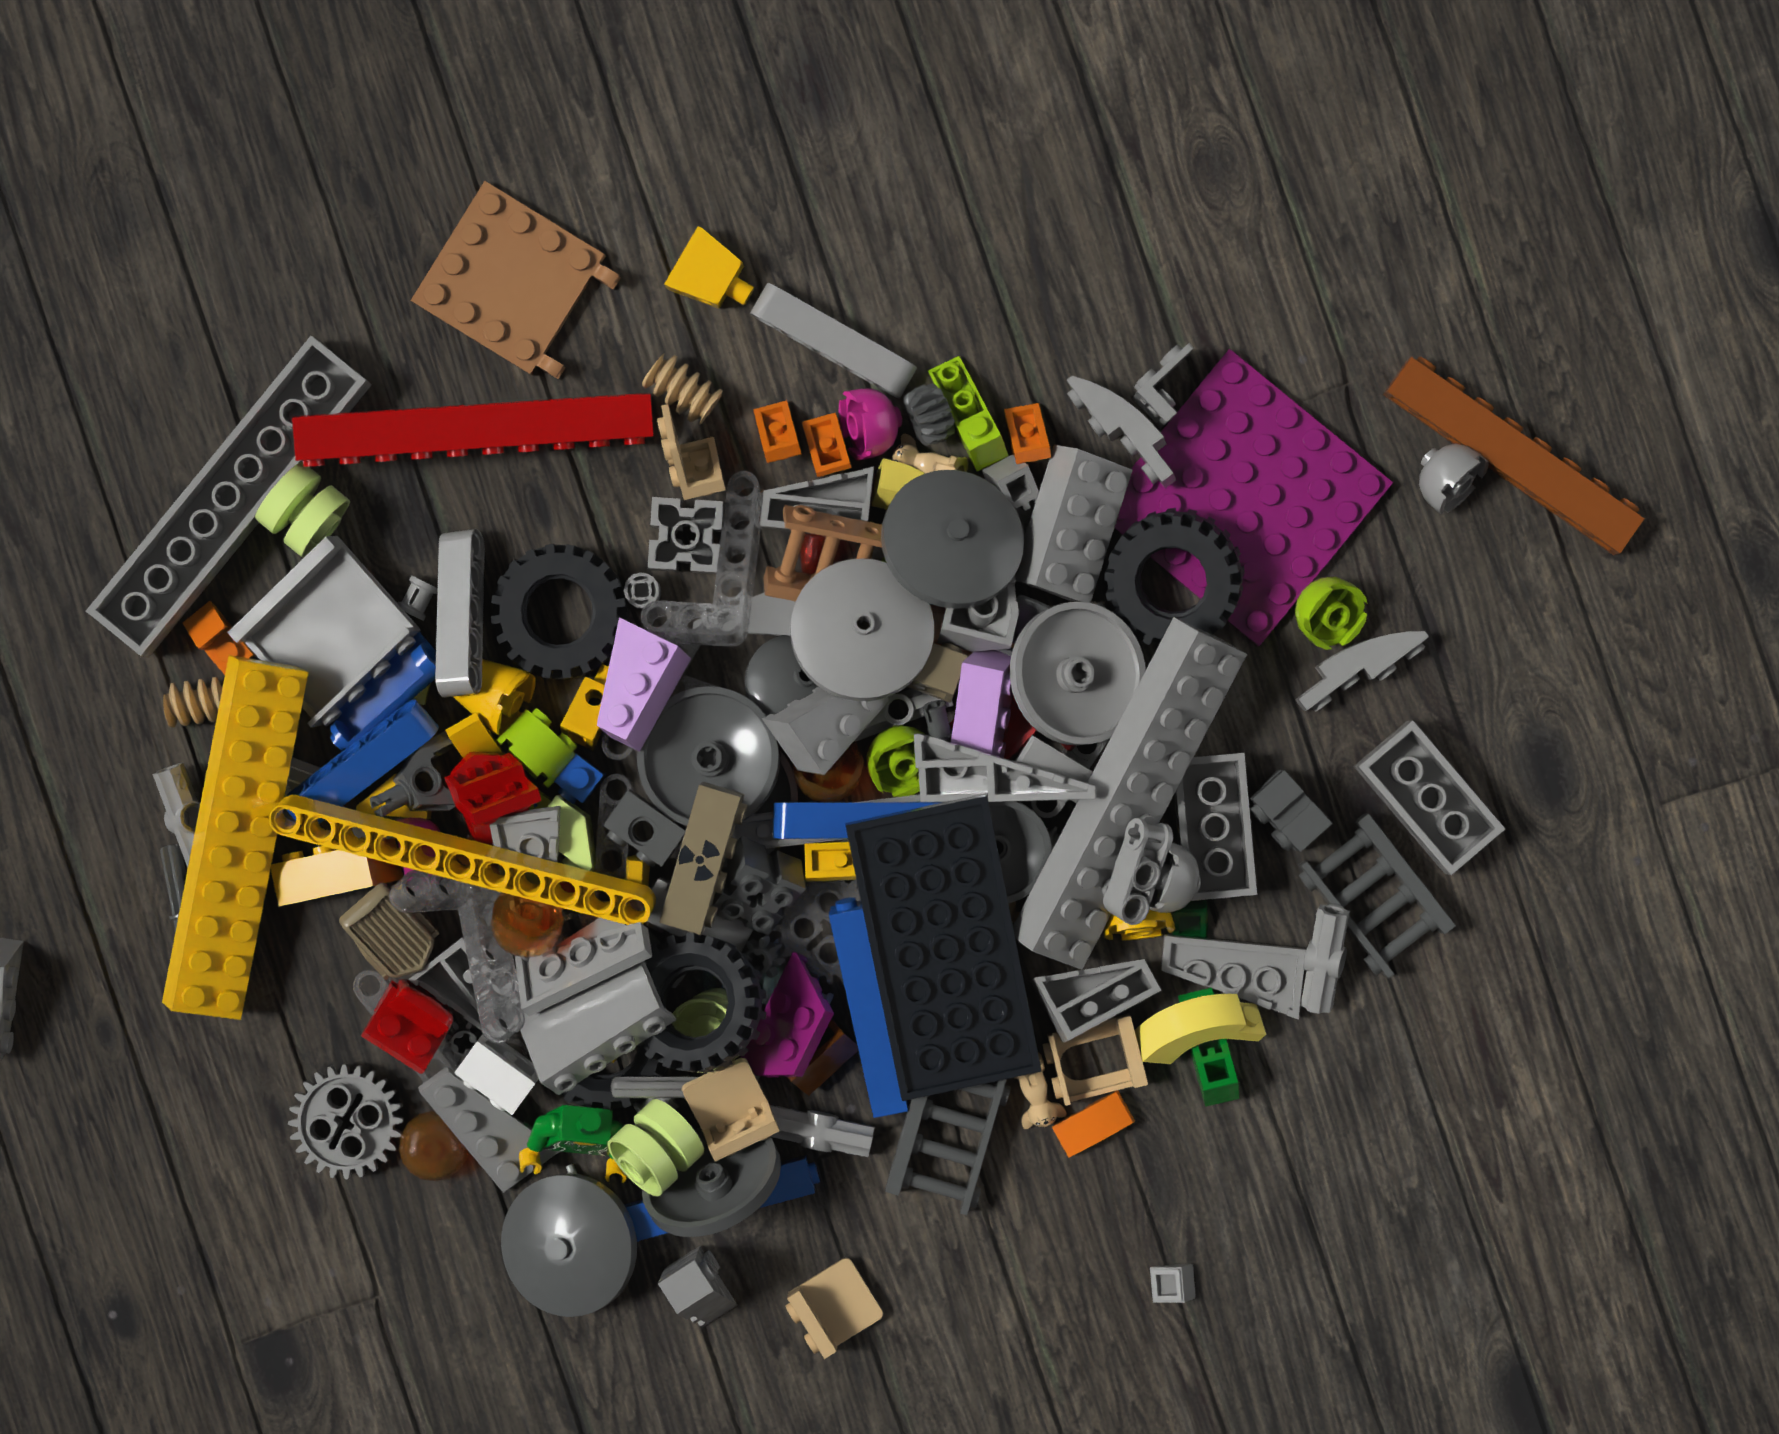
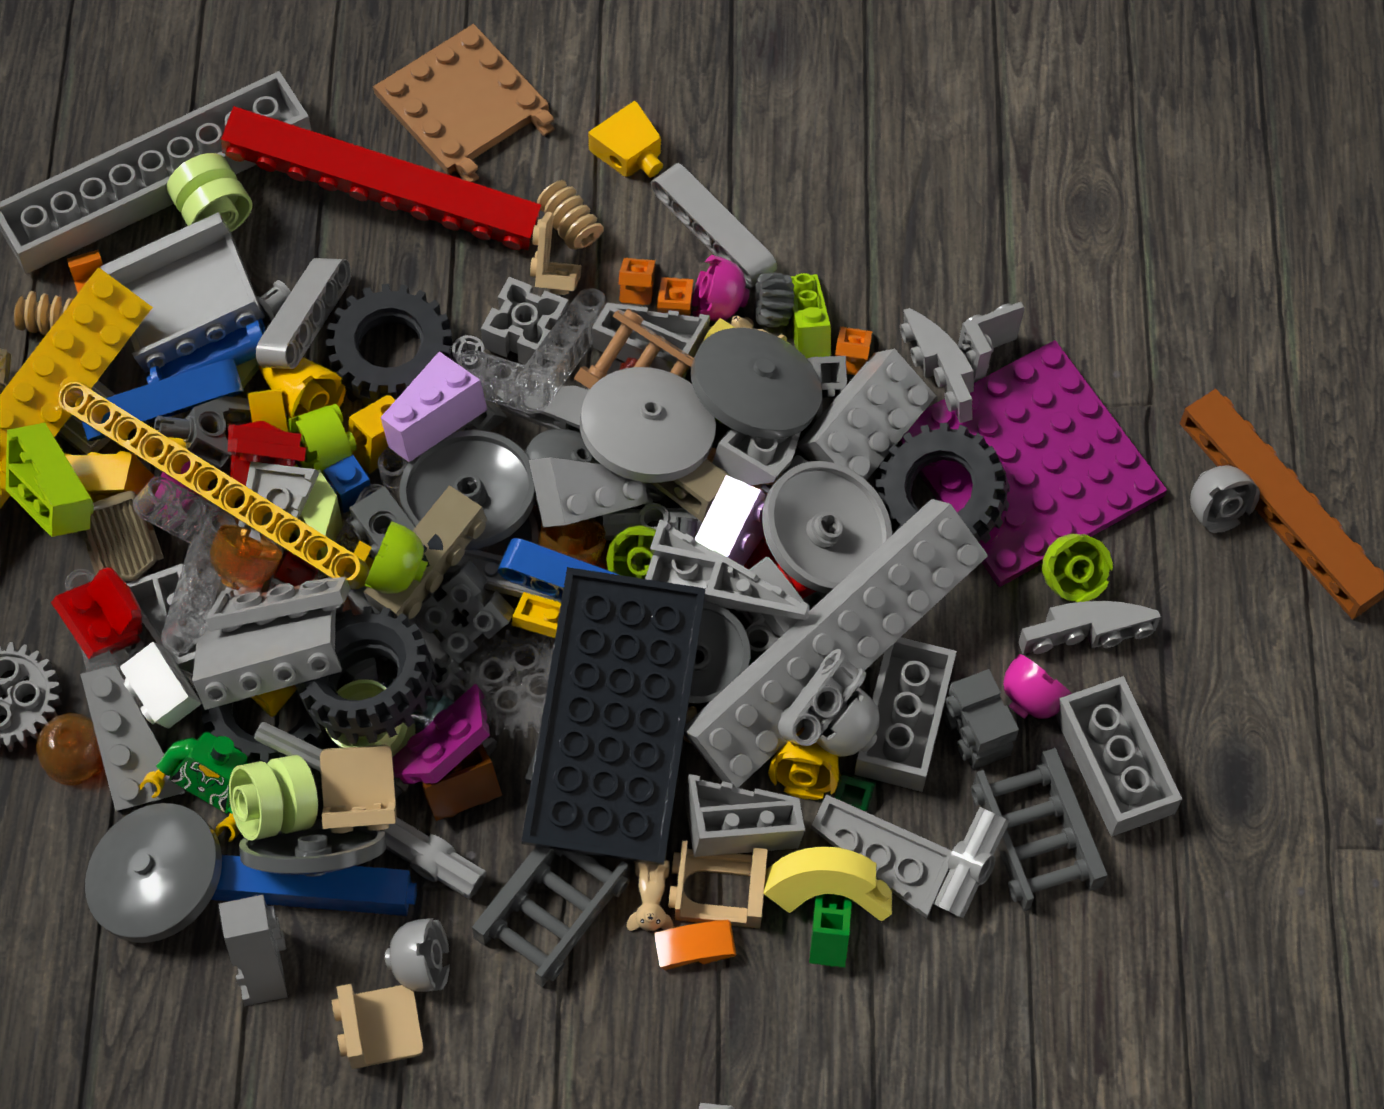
camera: 15 degrees right, 25 degrees down
blue brick [829,897,909,1118] -> none
none -> lime wedge [6,423,94,537]
none -> lime cylinder [365,521,428,594]
none -> light grey cylinder [385,918,450,992]
none -> dark pink cylinder [1003,654,1072,719]

